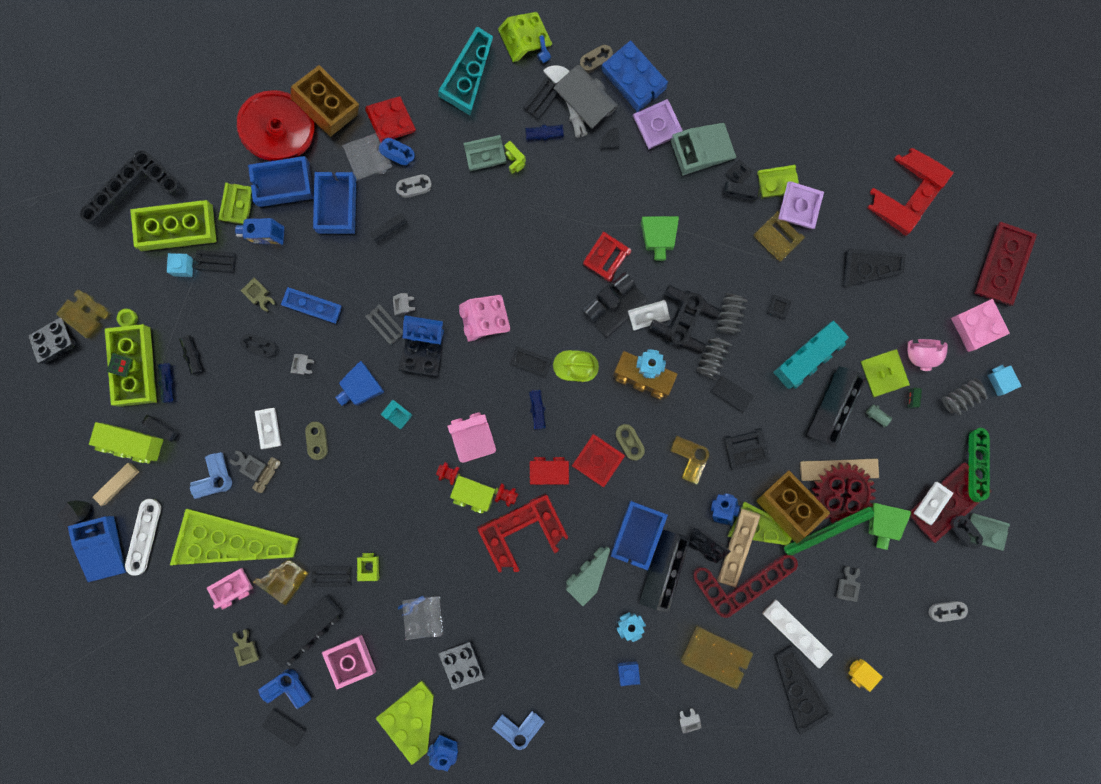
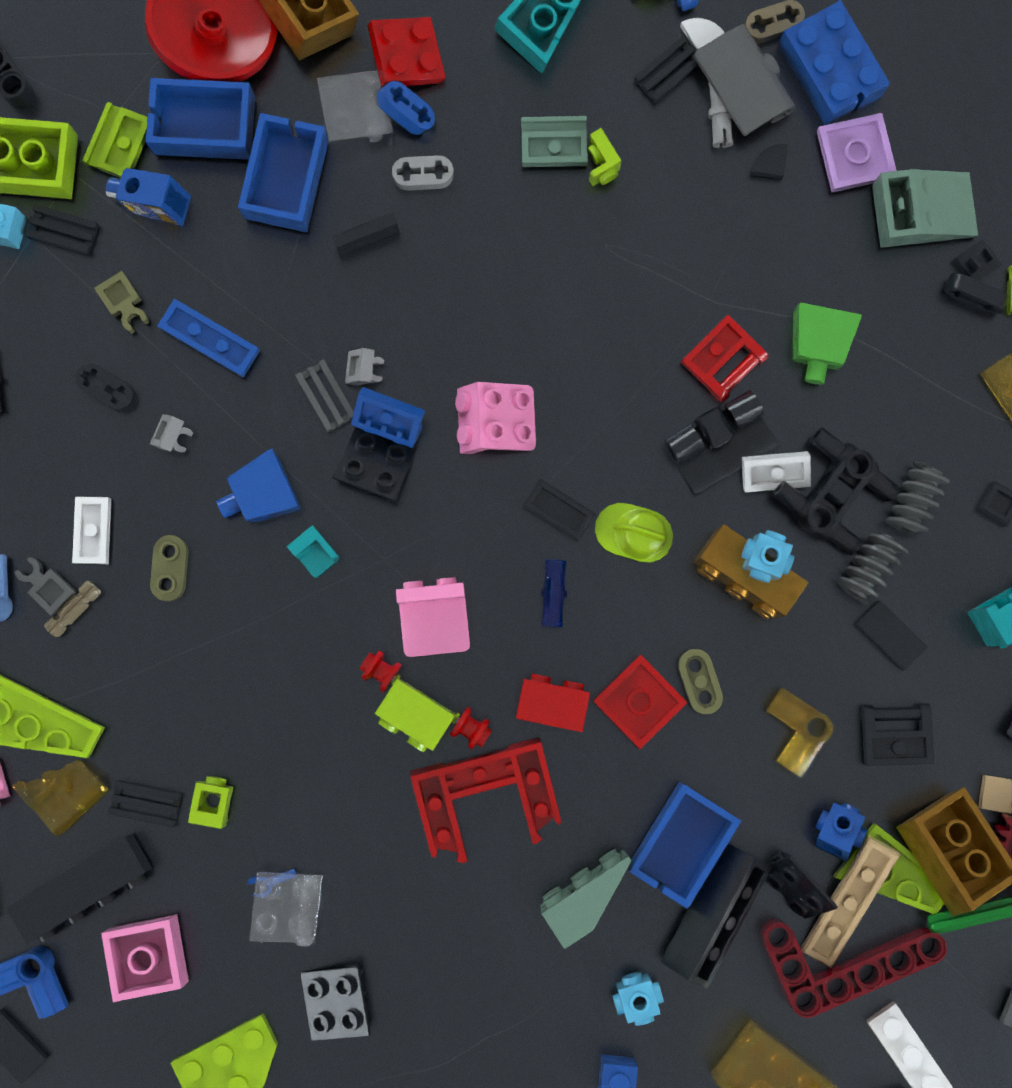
camera: 10 degrees right, 0 degrees up
clear blue pin [525,124,564,140] -> none

